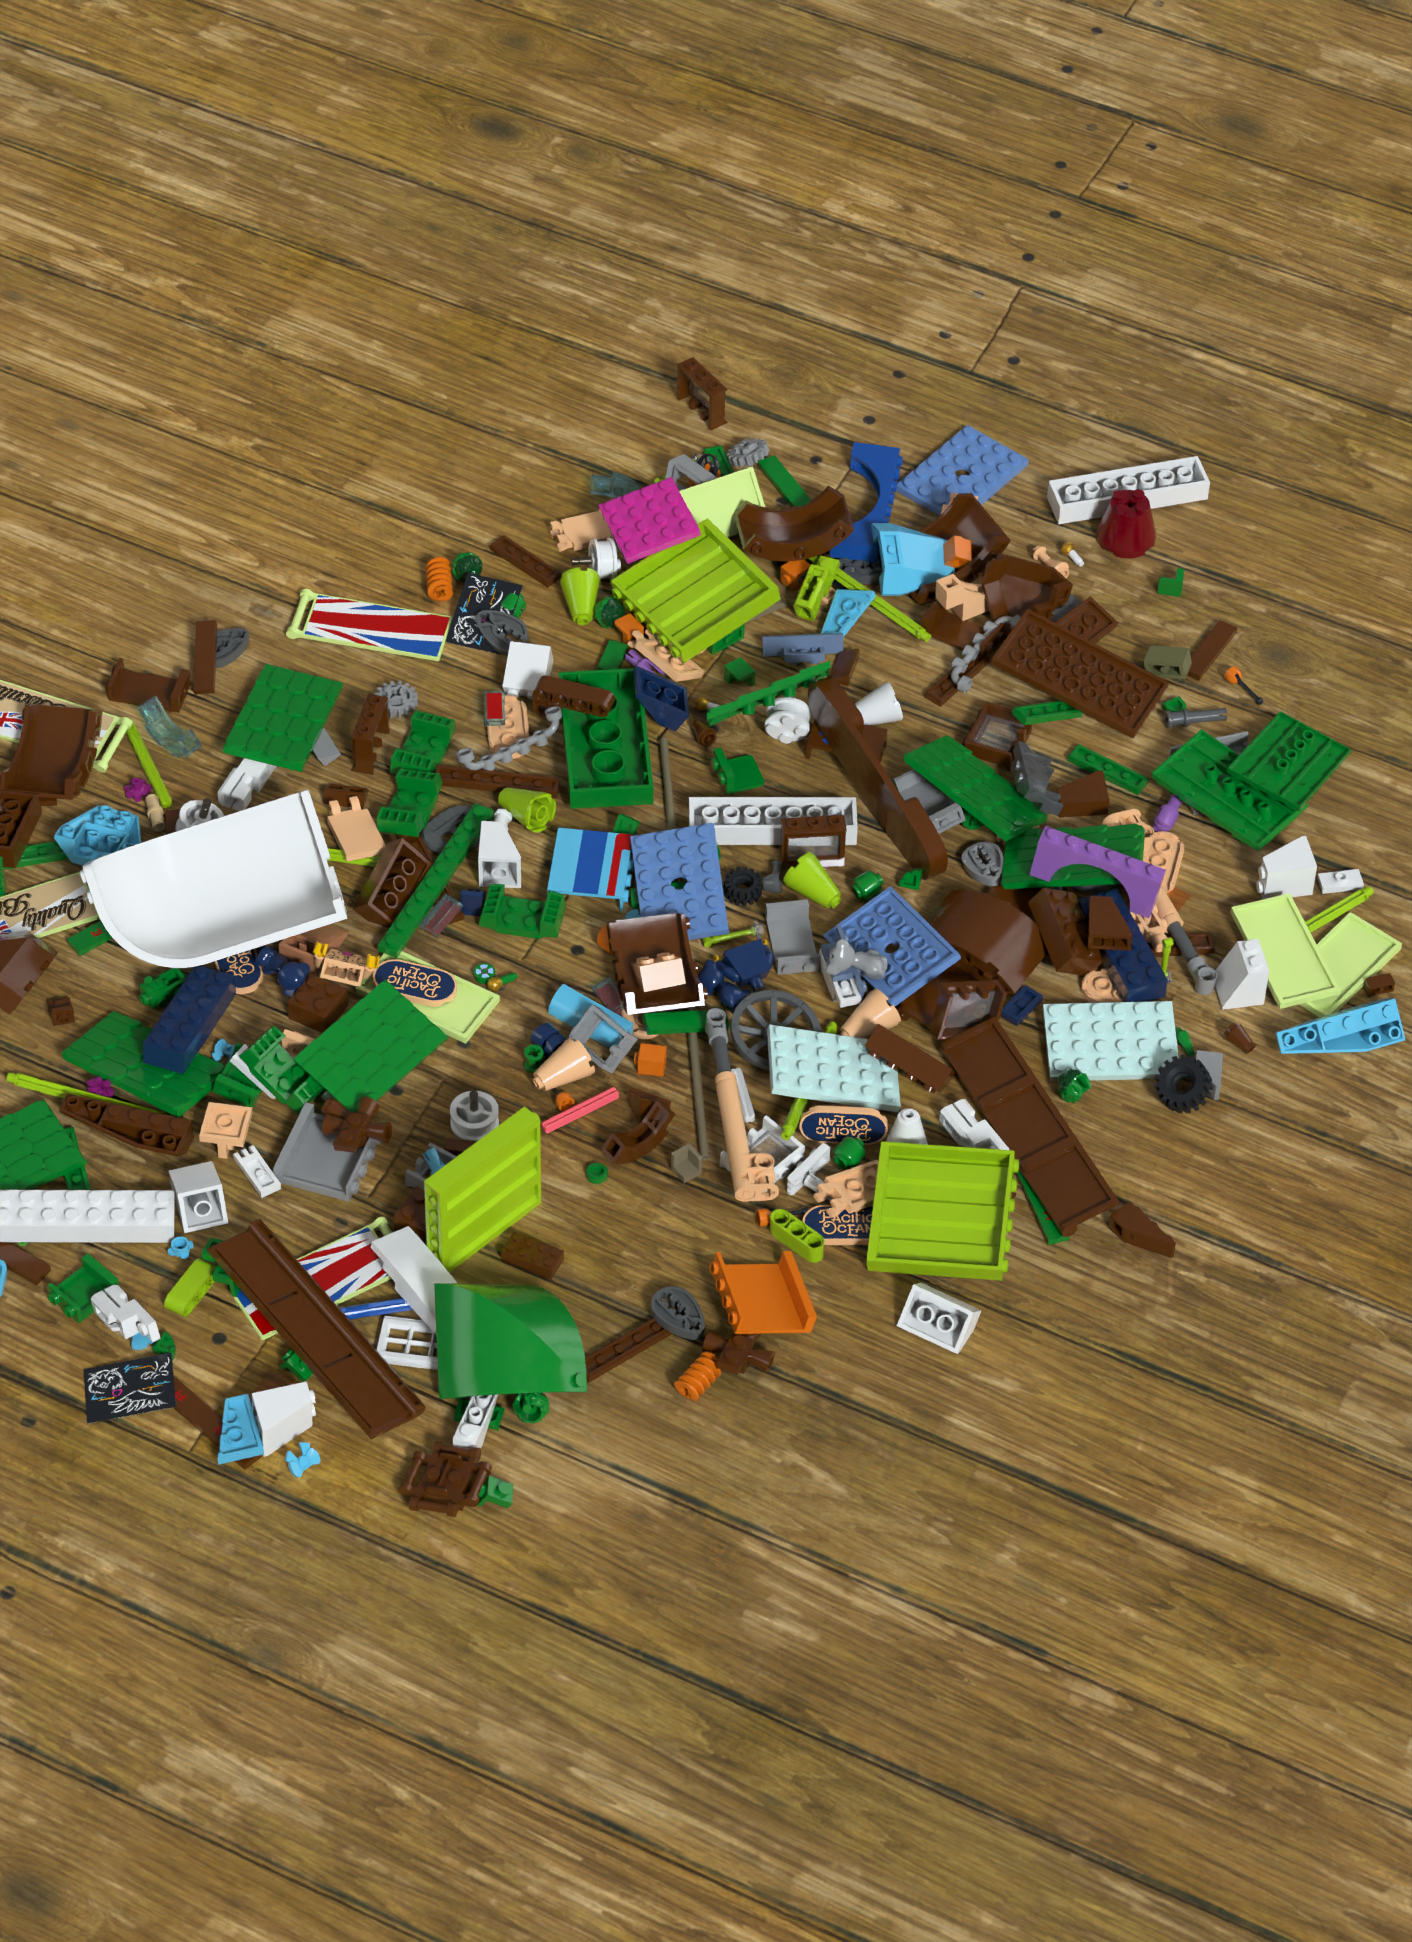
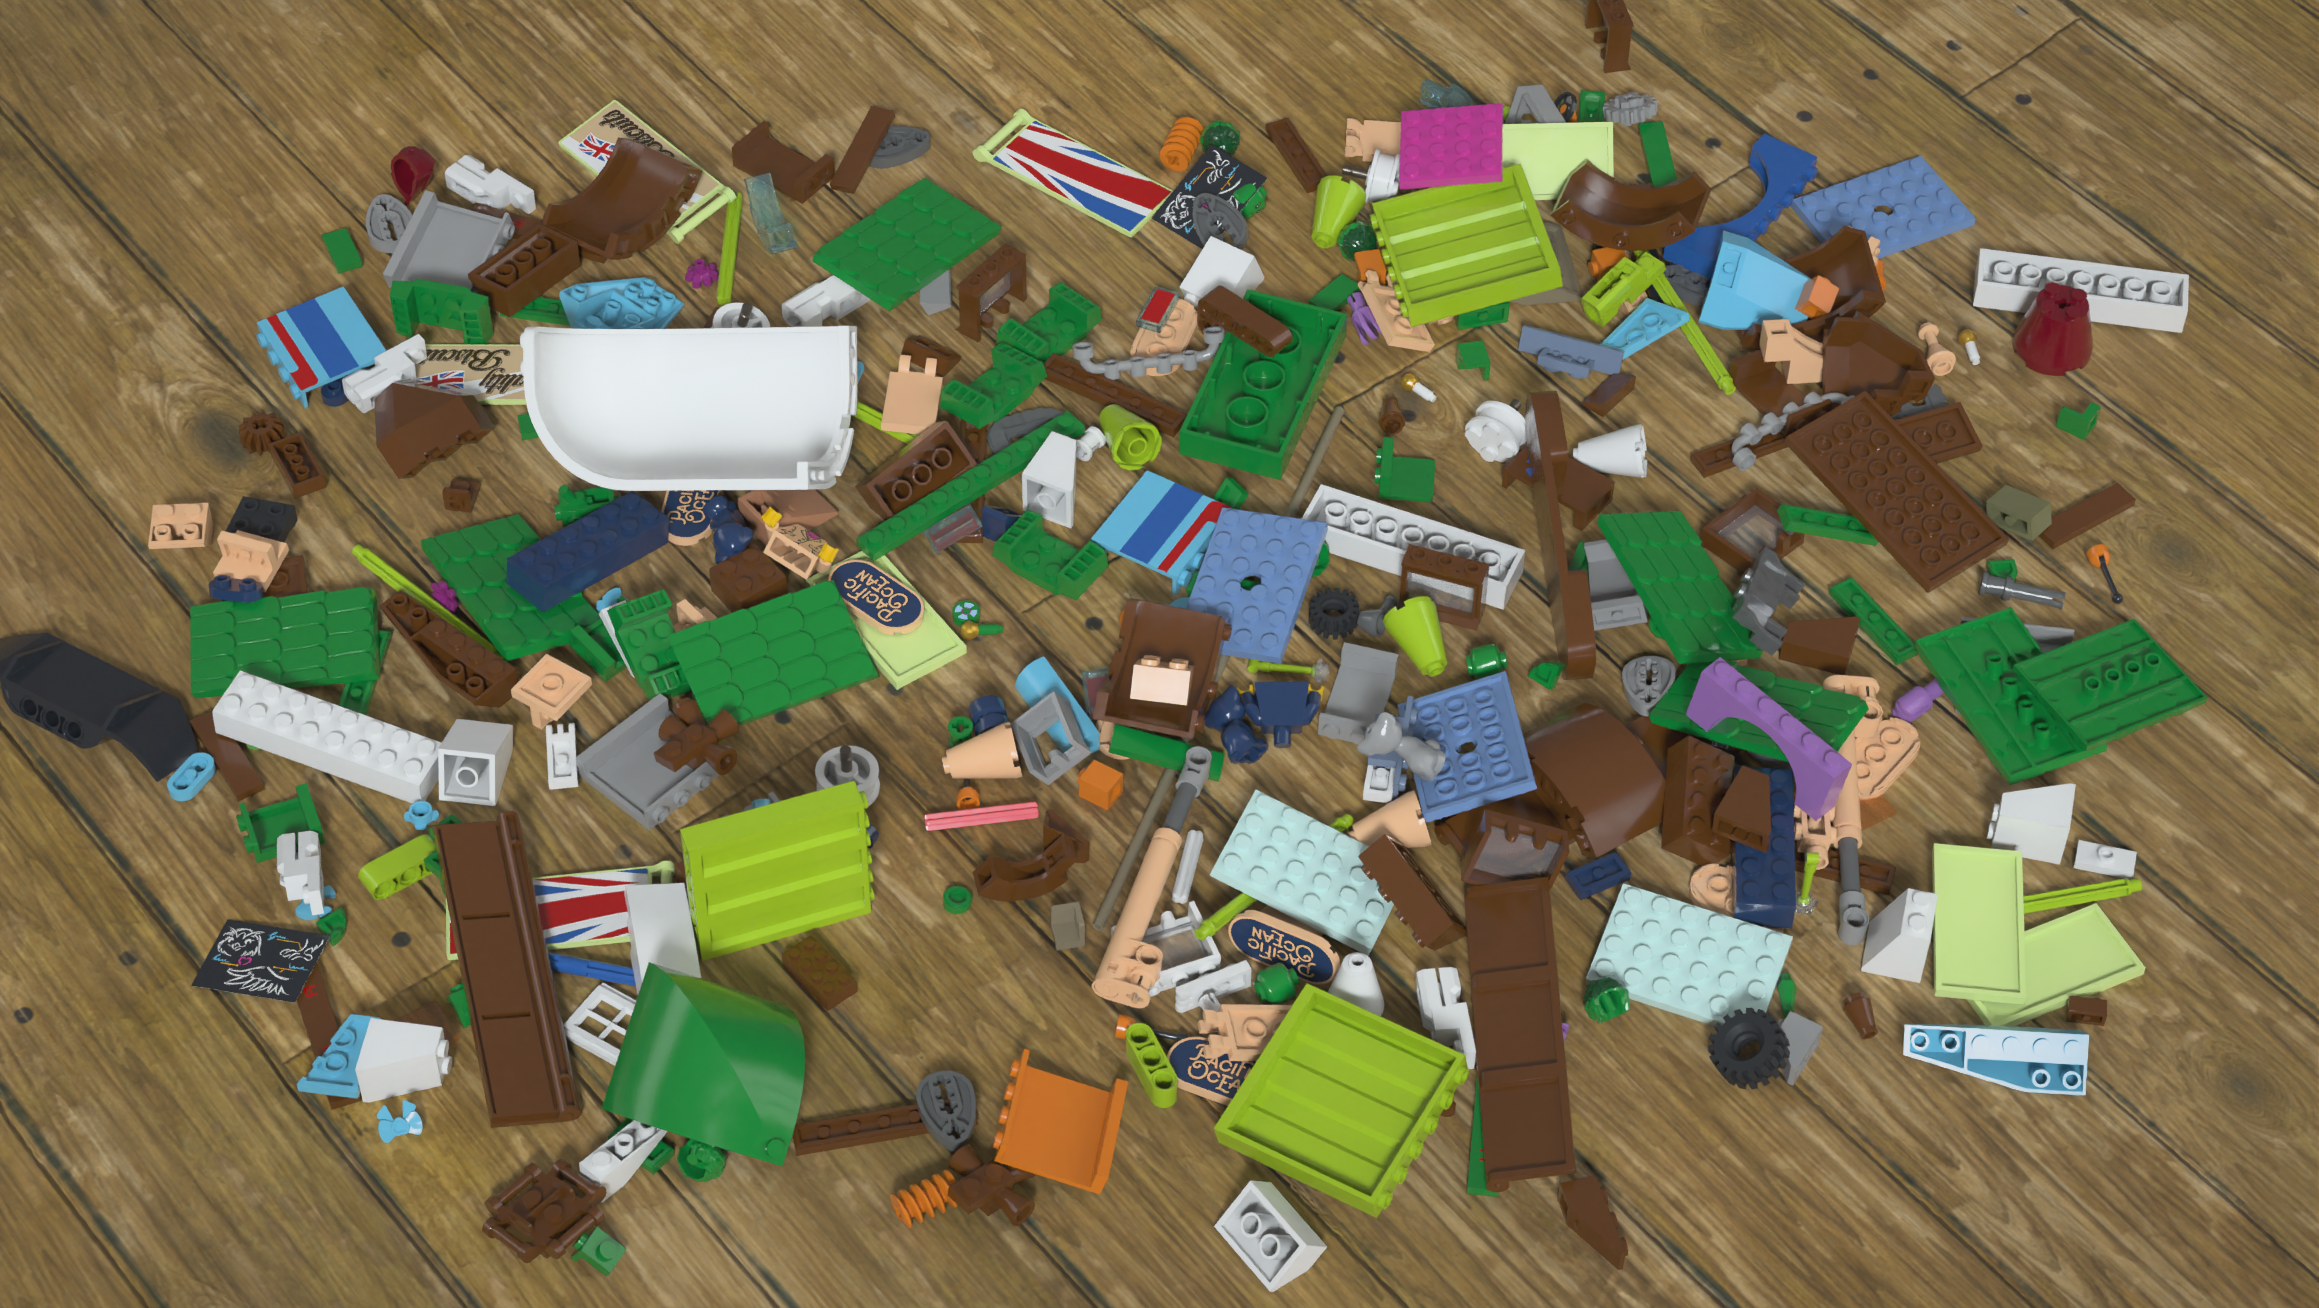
camera: 25 degrees right, 0 degrees up
tan pin [145,794,166,832] -> none
light grey gear [374,681,418,719] -> none
dark blue slope [633,665,689,731] -> none
green piece [707,660,831,726] -> none
dark grey wheel [730,990,821,1071] -> none

